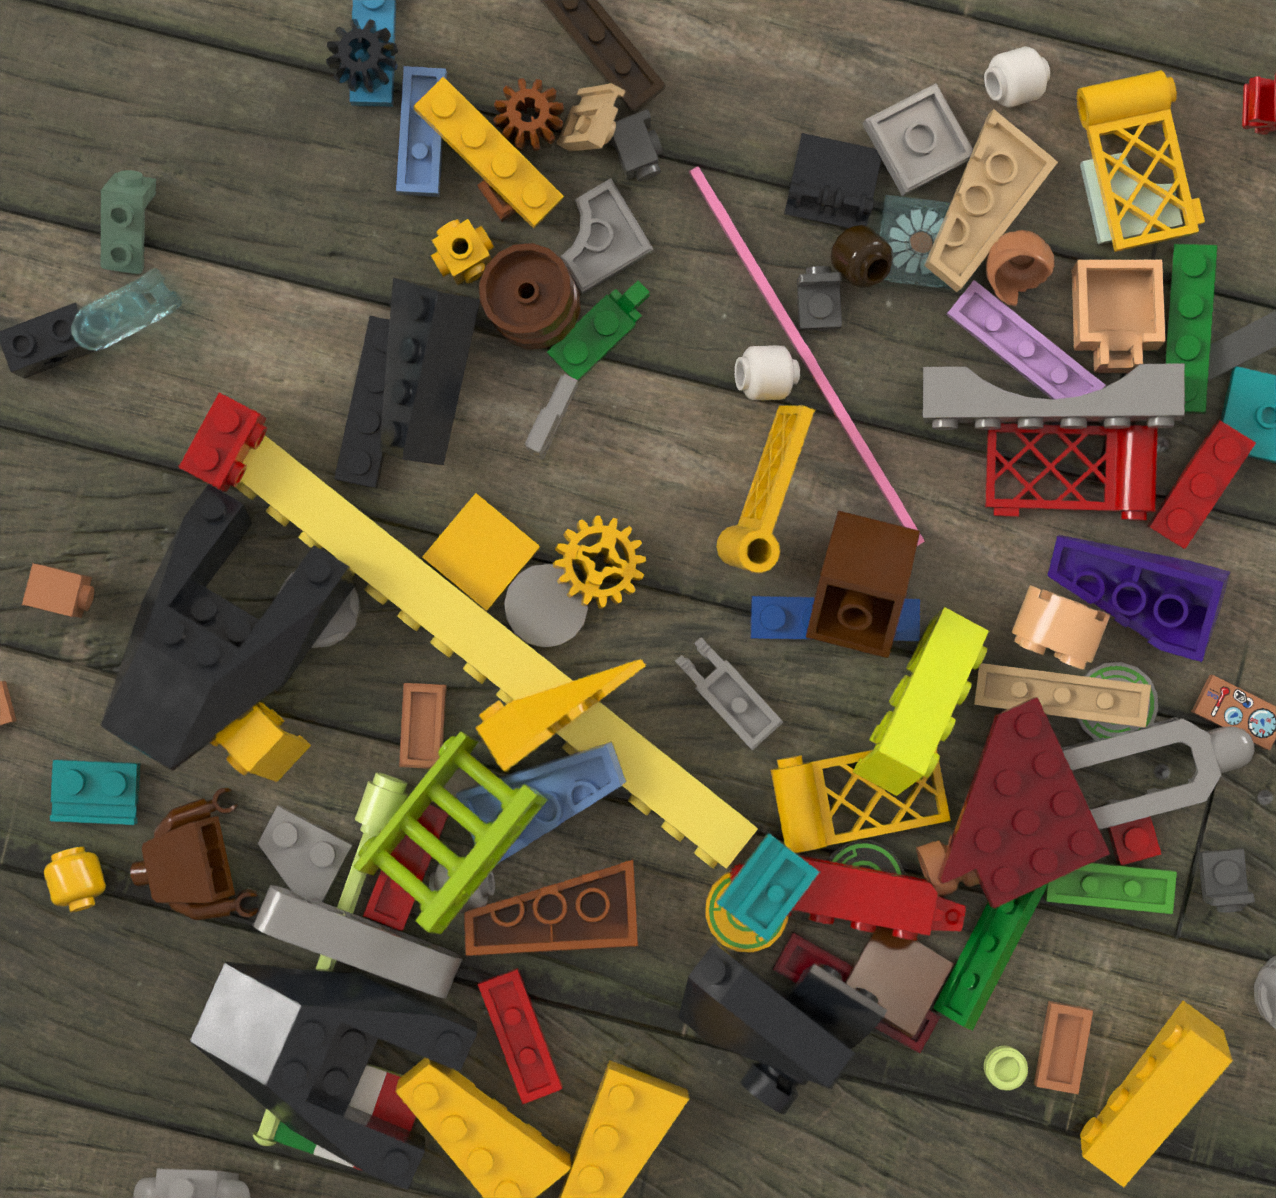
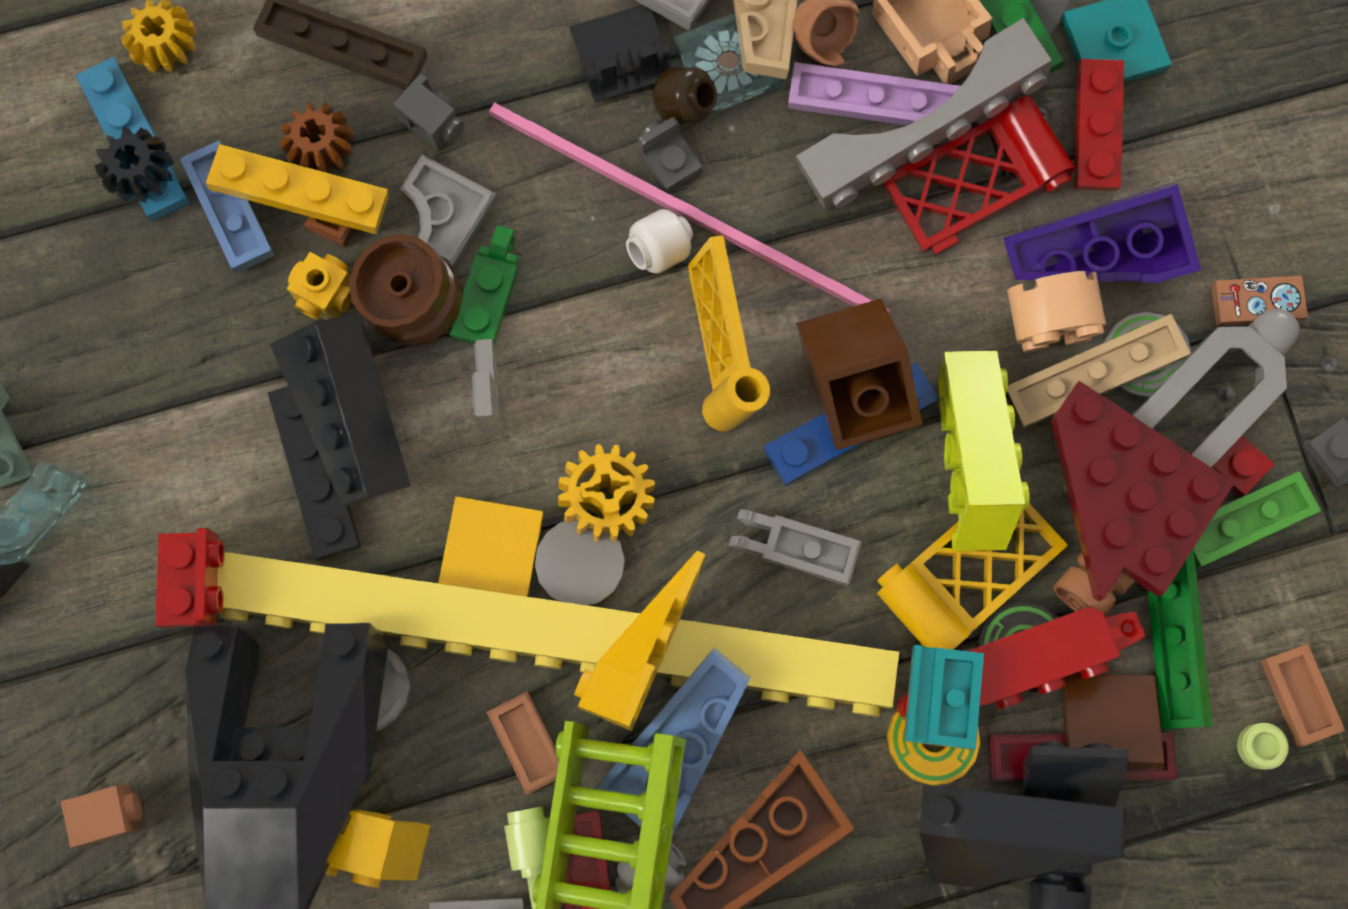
camera: 30 degrees left, 10 degrees down
tan plate [556,83,626,151] -> none

